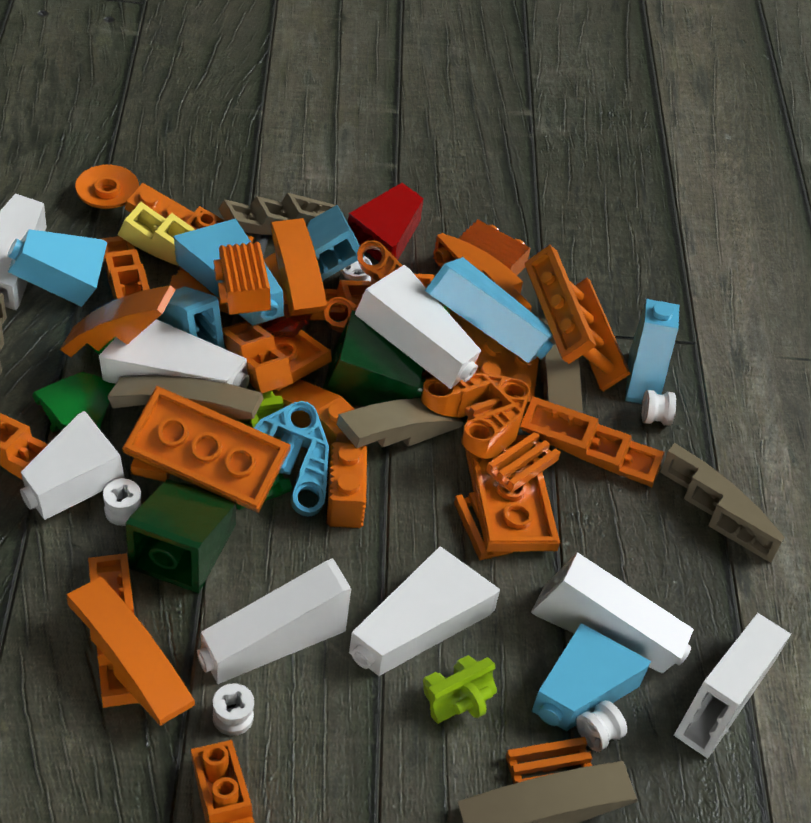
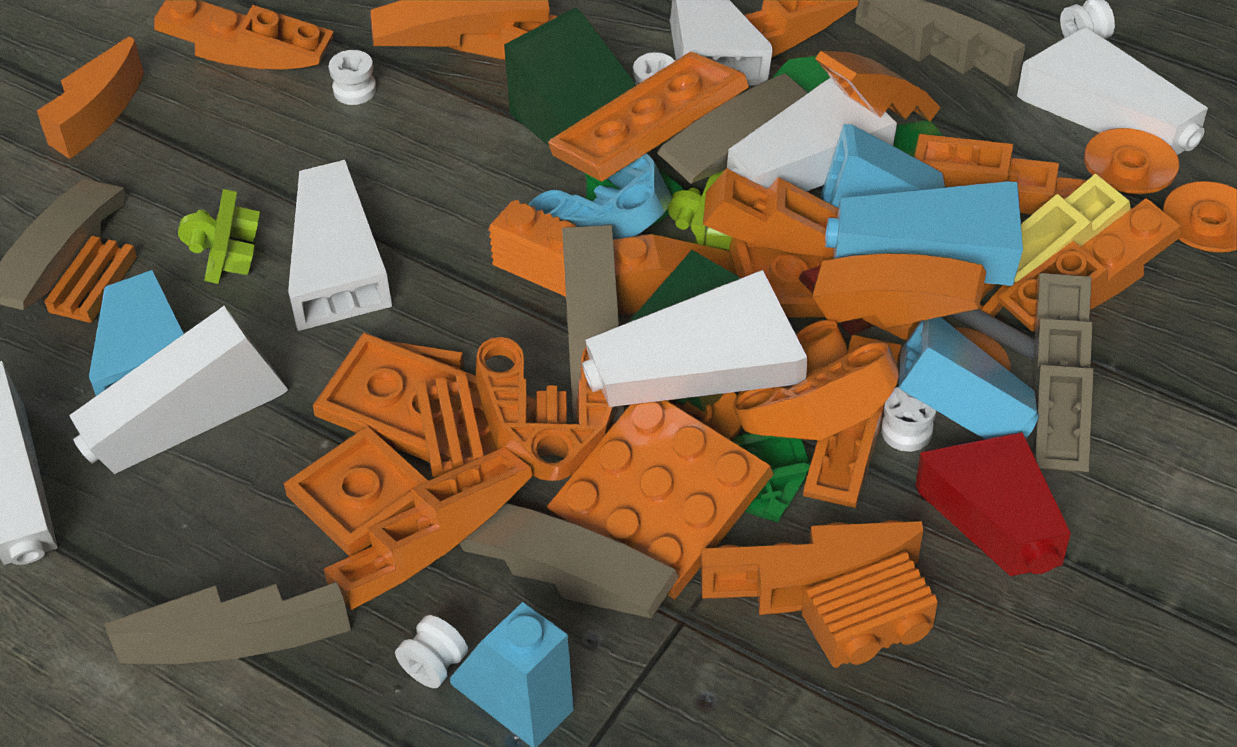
camera: 130 degrees right, 0 degrees up
medium azure slope [7,229,107,307] -> none
white slope [197,558,351,684] -> none
orange brick [213,241,271,315] -> none
medium azure slope [425,257,554,363] -> none
orange fence [524,245,631,392] -> none
white wheel [576,700,627,752] -> none
none -> orange plate [283,426,428,557]
none -> orange dish [1084,128,1179,194]

